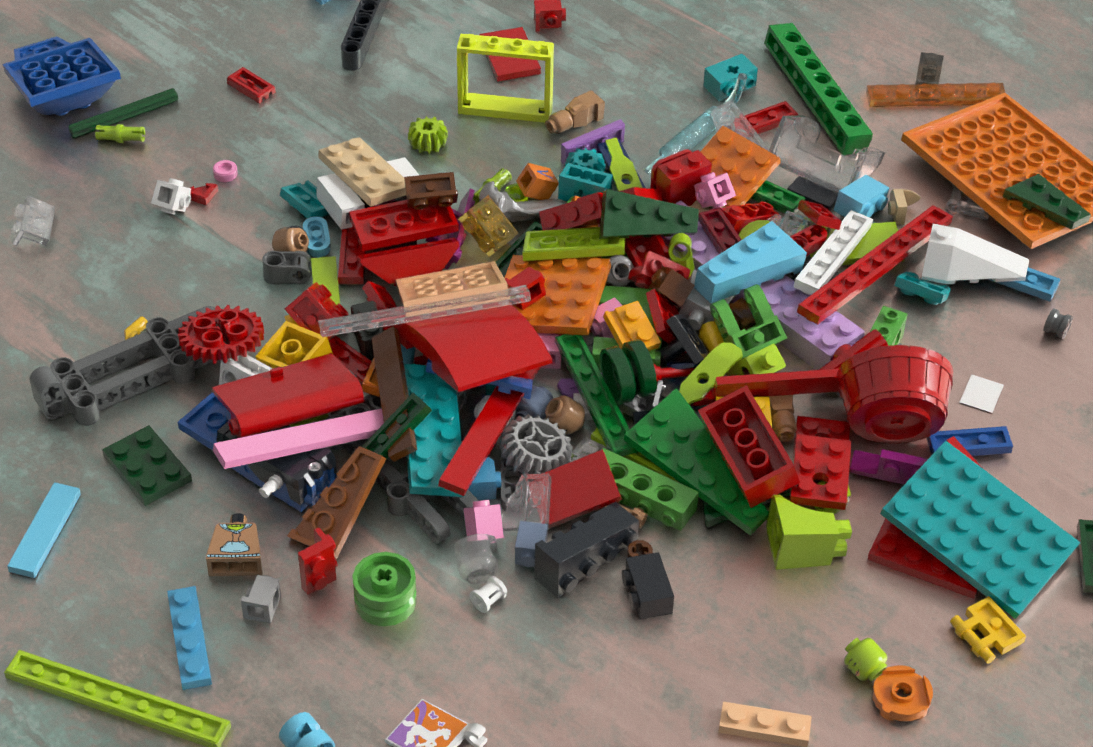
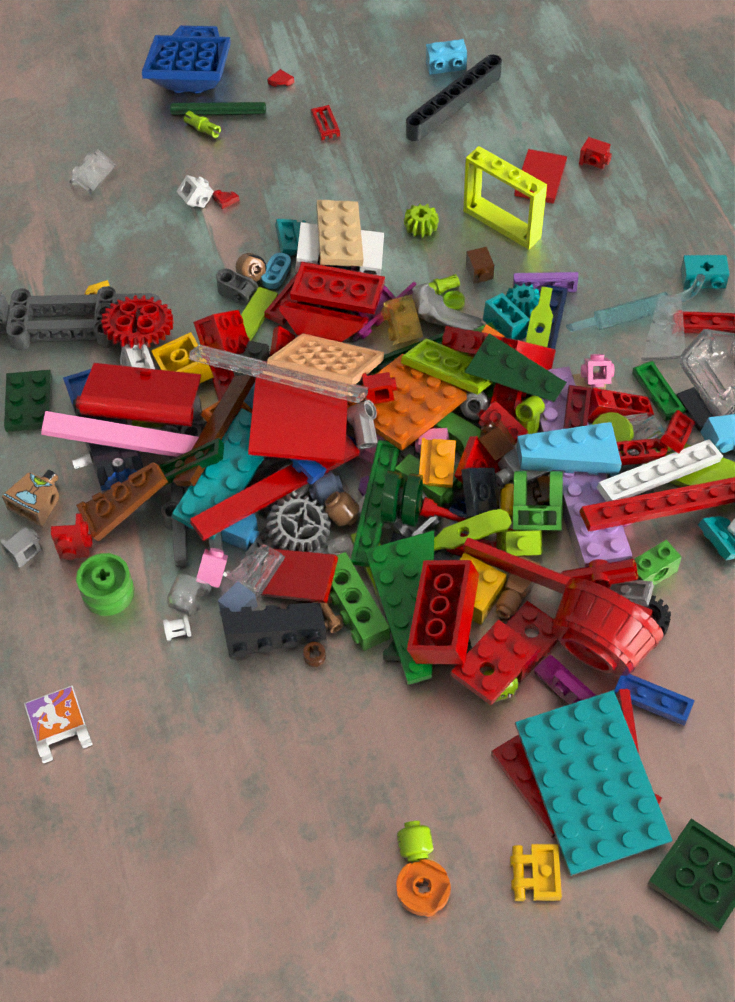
camera: 35 degrees right, 10 degrees up
bright pink tile [213,160,238,182] -> none
reddish brown bracket [404,172,458,210] -> none
orange brick [516,163,559,200] -> none
medium nougat piece [545,90,605,134] -> none
black brick [622,552,674,620] -> none
red brick [650,149,712,206] -> none
orange plate [700,126,781,207] -> none
light nougat plate [718,701,812,747] -> none
lime hips [766,495,852,570] -> none
white sticker [960,374,1004,413] -> none
none -> red tile [267,69,295,87]
none -> light grey piece [347,400,378,449]
none -> reddish brown brick [466,247,495,284]

